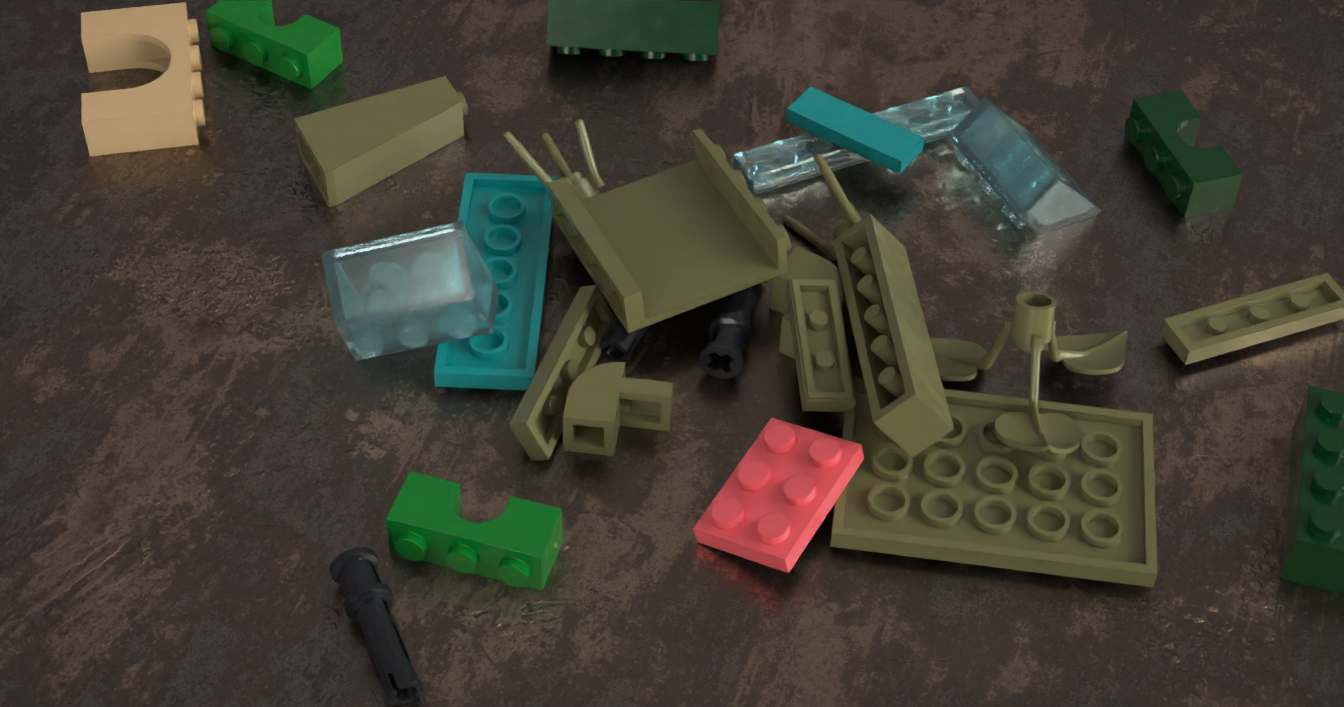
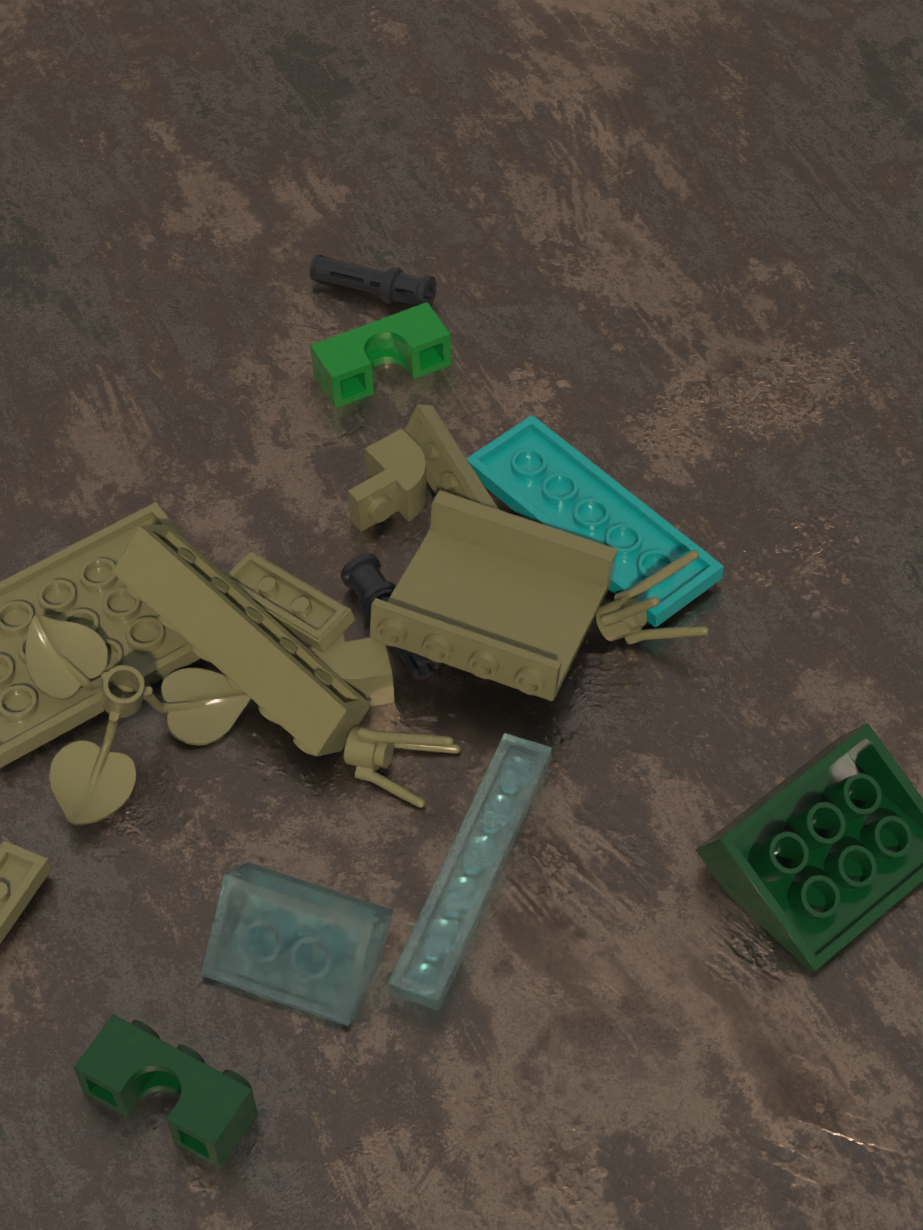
camera: 140 degrees right, 5 degrees up
olive slope [294,76,468,207] -> none
clear light blue slope [322,221,499,361] -> none
coral plate [693,417,864,573] -> none
teal tile [786,86,925,174] -> none

